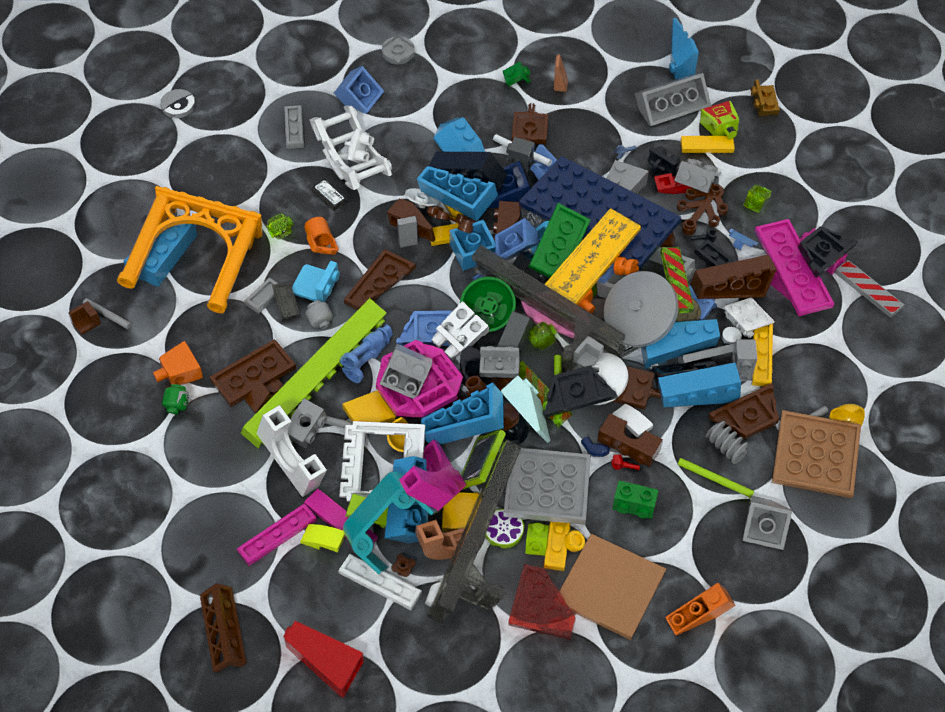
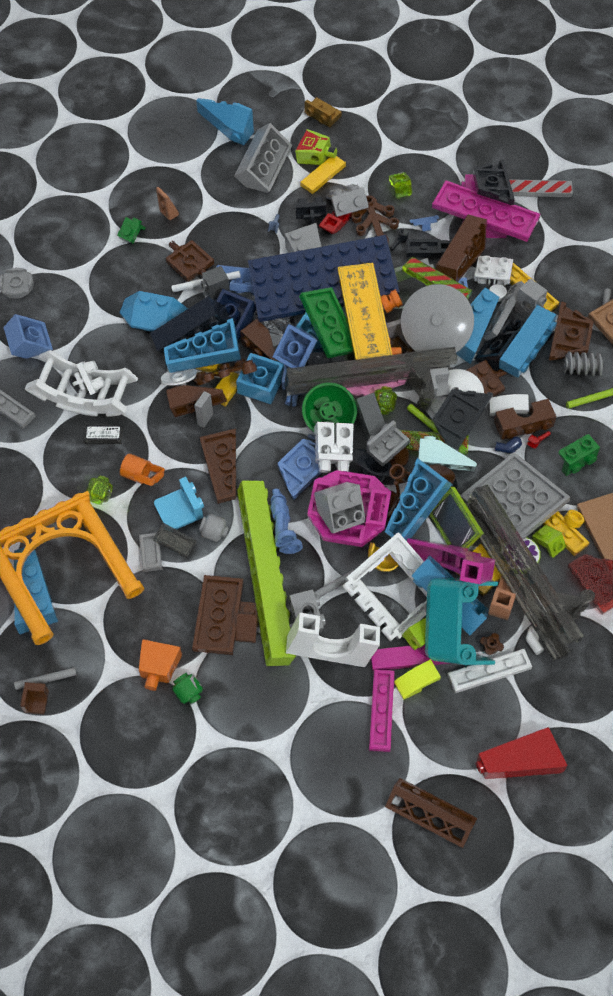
camera: 45 degrees left, 5 degrees up
yellow tile [342,391,396,423] -> none

